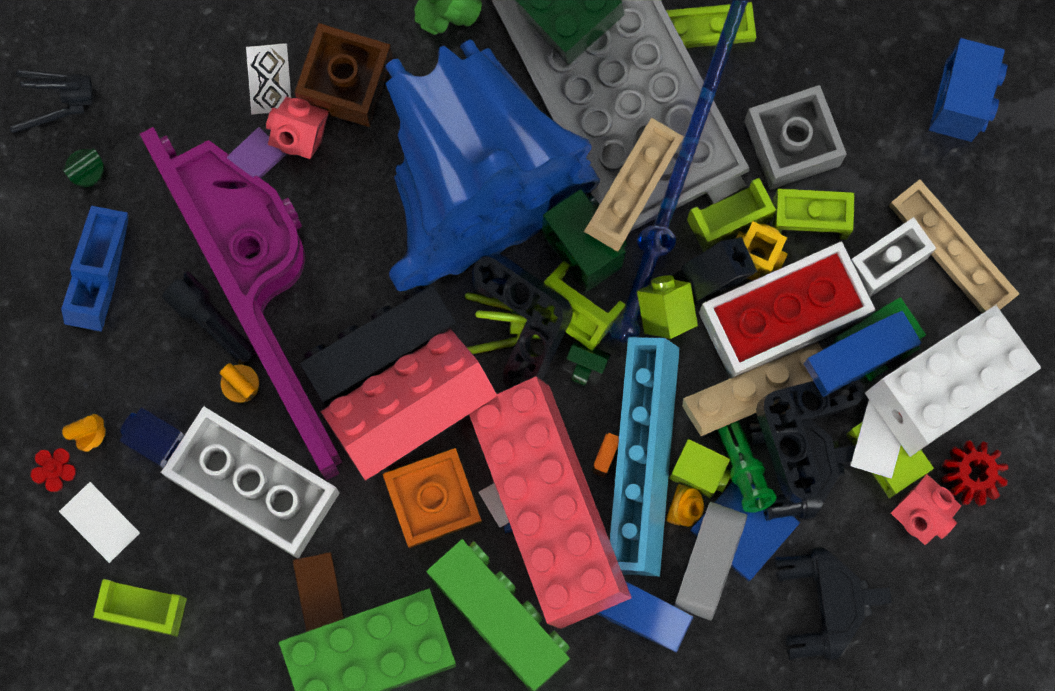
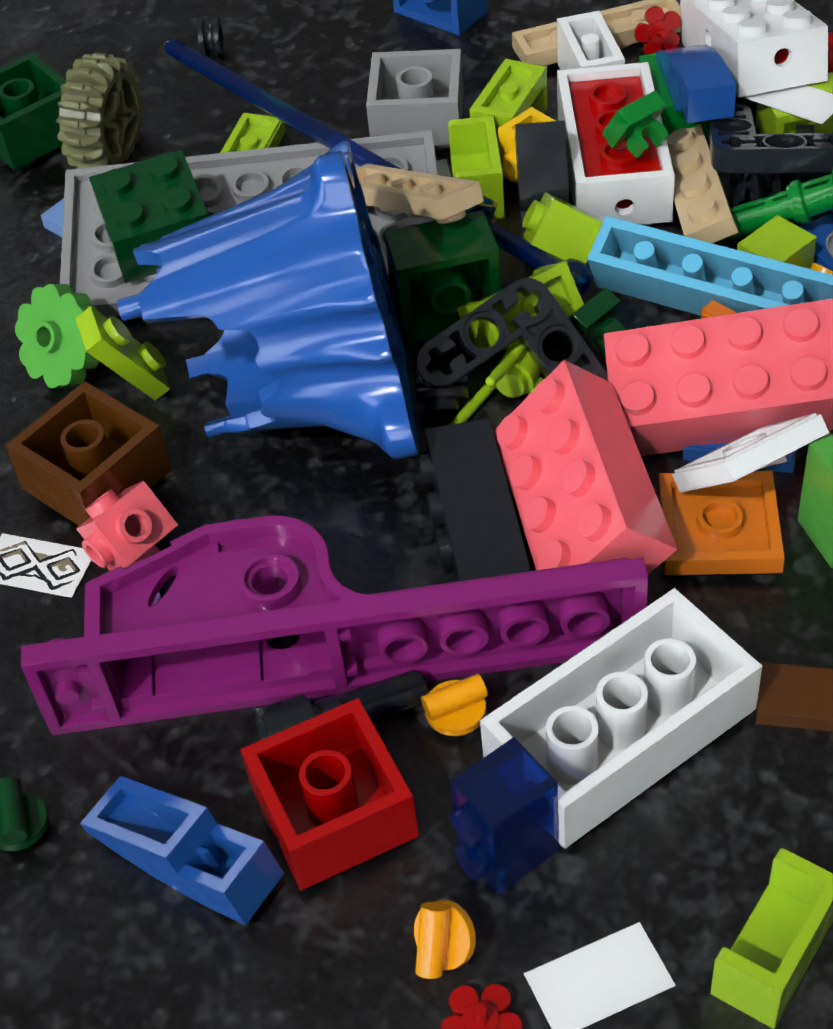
camera: 60 degrees left, 30 degrees down
none -> lime plate [75,306,170,401]
none -> red brick [240,698,419,891]
none -> green tile [602,90,668,158]
none -> red plant [634,6,681,55]
none -> white tile [672,413,829,493]

